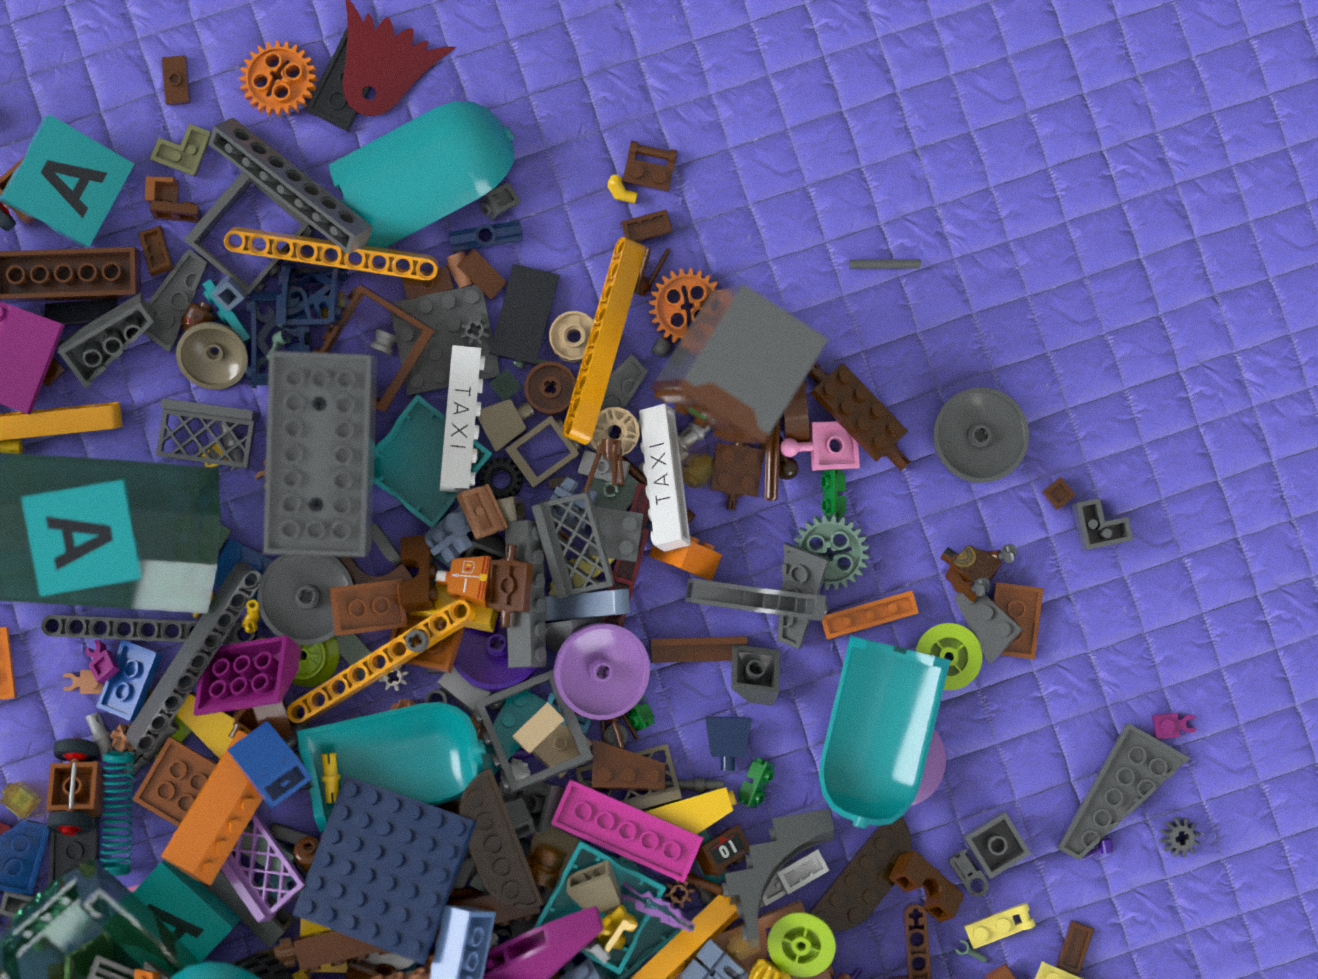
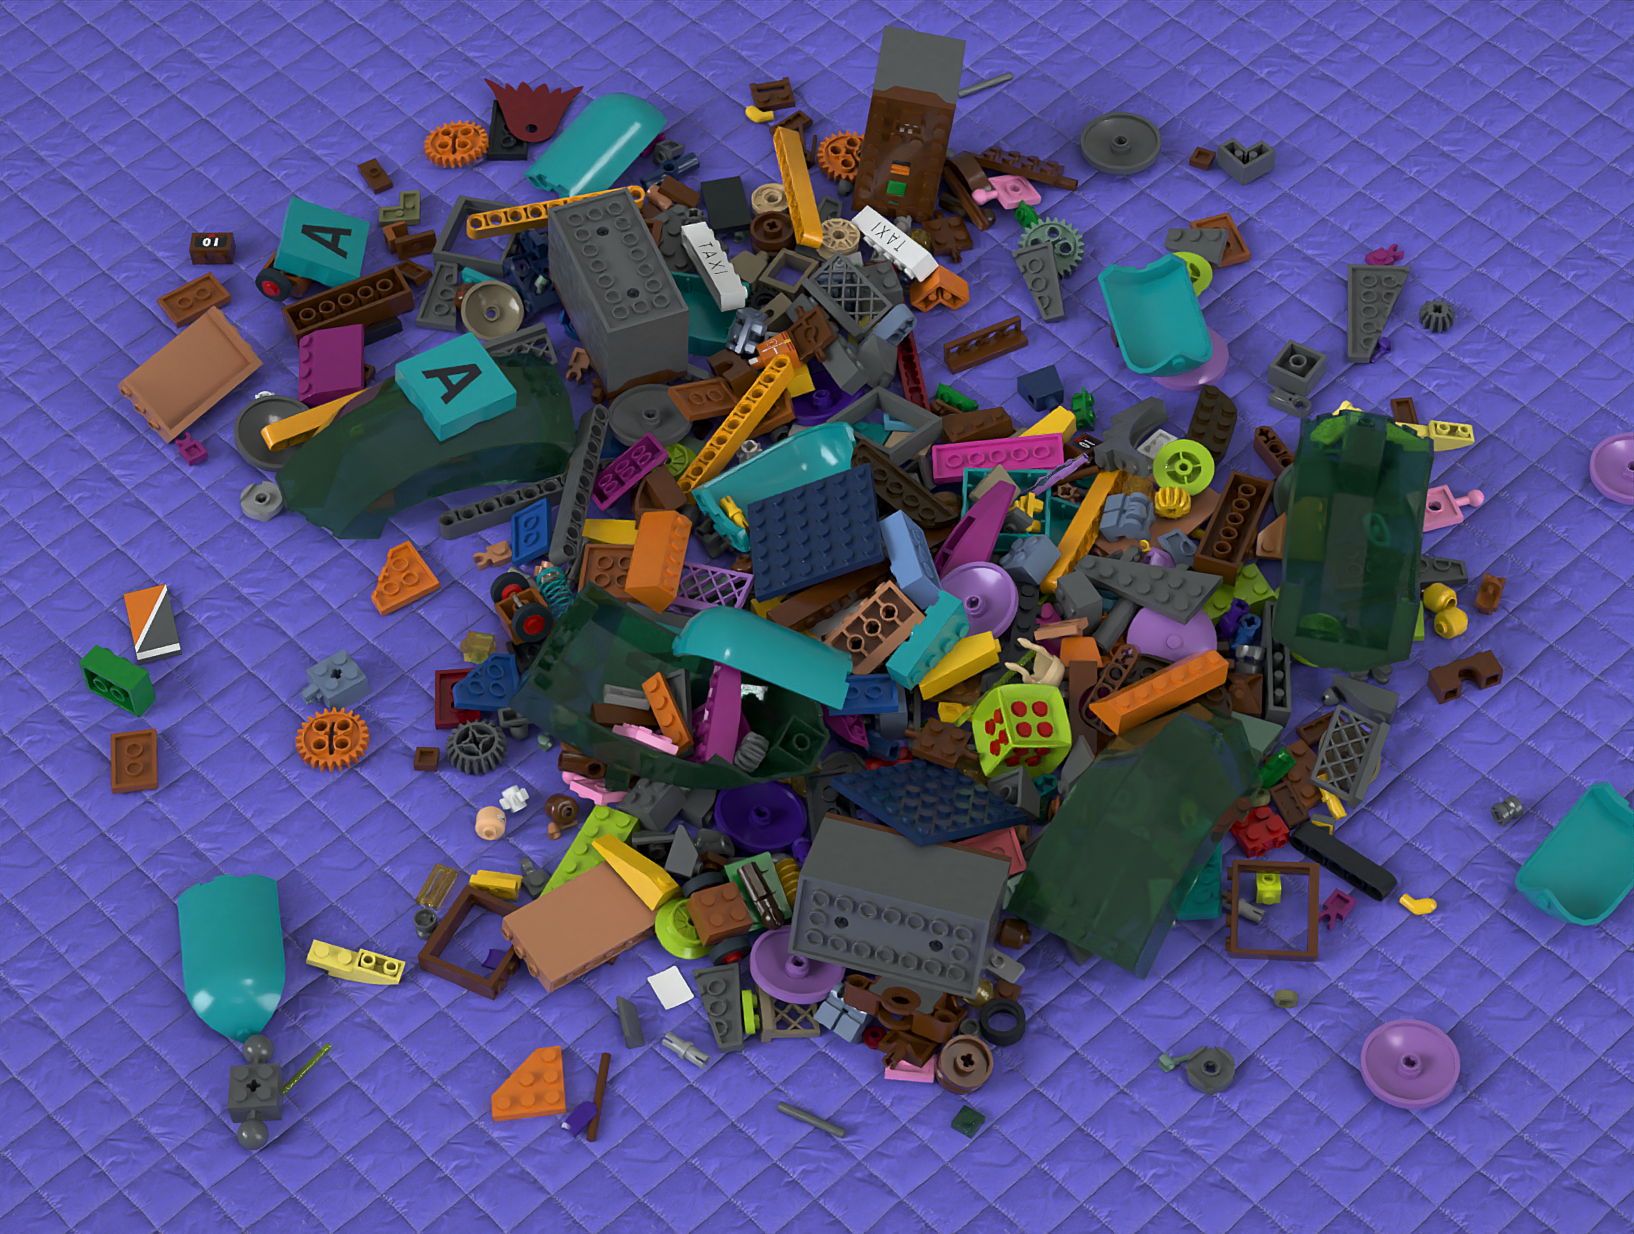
camera: 20 degrees left, 35 degrees down
dark grey wedge [58,293,154,389] -> none
magenta plate [86,640,120,684] -> none
dark grey brick [209,118,373,254] -> none
sand blue brick [211,276,247,312] -> none
blue slope [227,721,313,809] -> none
yellow arm [242,600,260,633] -> none
dark grey bush [405,630,429,652] -> none
nougat plate [456,484,508,539] -> none
plate [489,369,523,401] -> none
tan tile [512,702,565,754] -> none
medium lavender dish [554,622,650,720] -> none
reddish brown plant [584,439,624,492] -> none
dark grey arch [685,578,828,621] -> none
dark grey slope [731,644,780,706] -> none
orange plate [821,590,919,640] -> none
reddish brown arch [889,850,965,922] -> none
torso [940,544,1017,602] -> none

